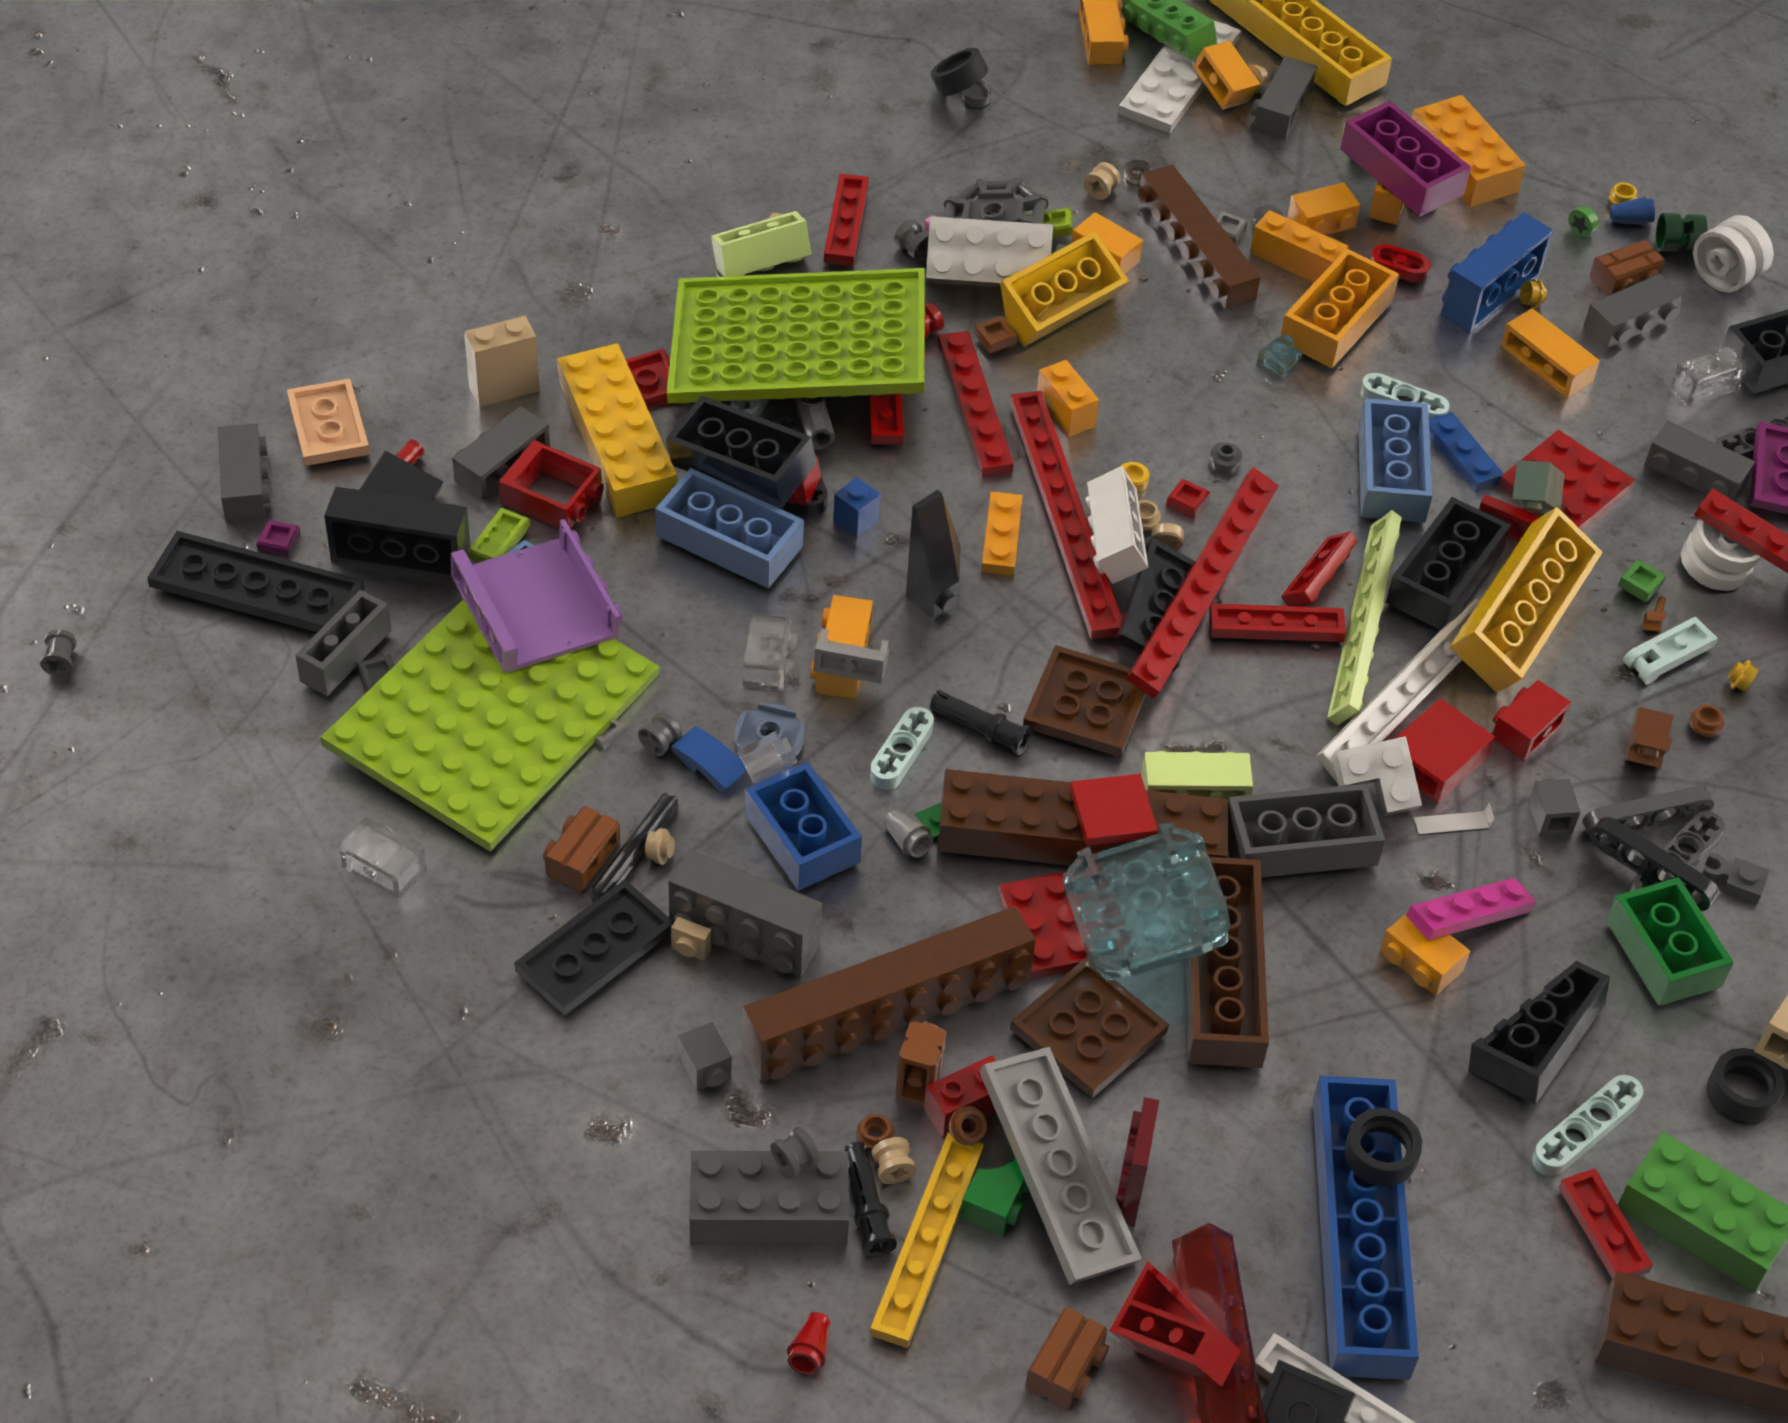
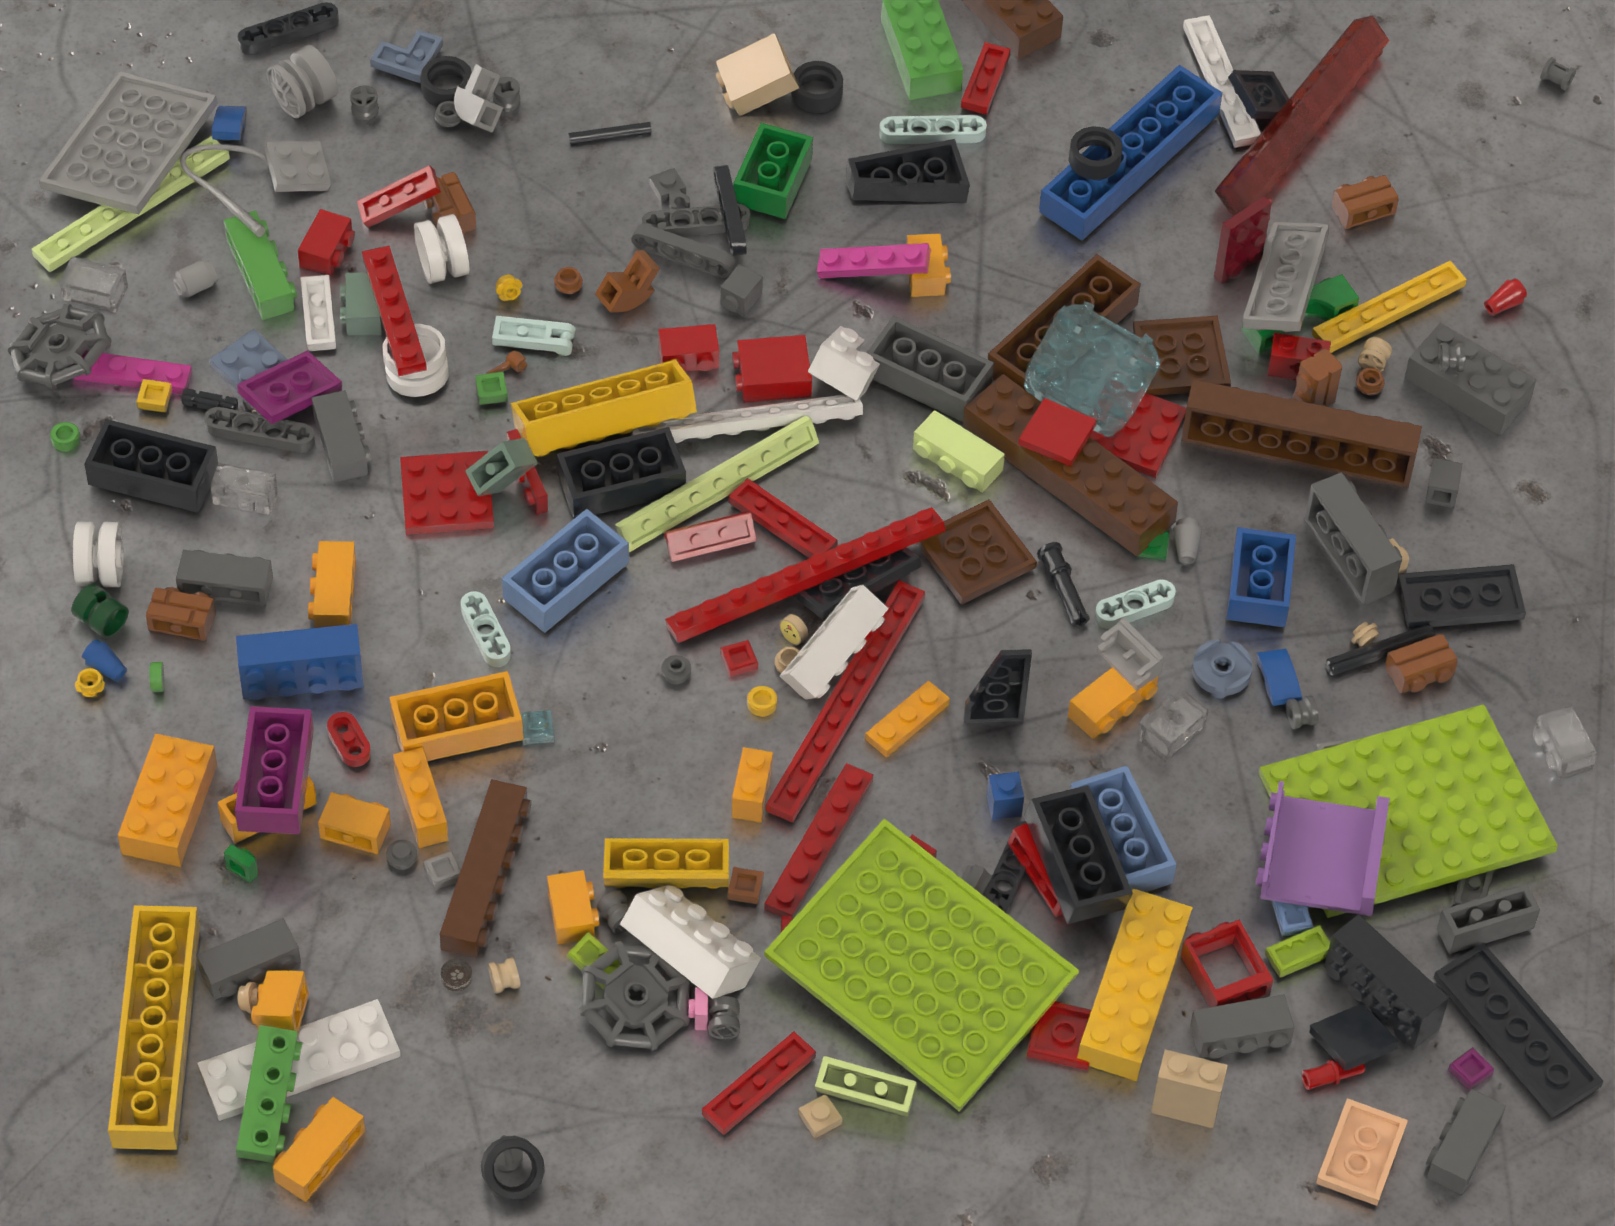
camera: 140 degrees left, 5 degrees up
clear brick [737,731,798,785] -> none
black pin [843,1142,897,1257] -> none
dark orange plate [949,1106,987,1145] -> none
red wedge [1109,1261,1241,1387] -> none
white piece [1413,803,1495,834] -> none
blue plate [1429,412,1504,493] -> none

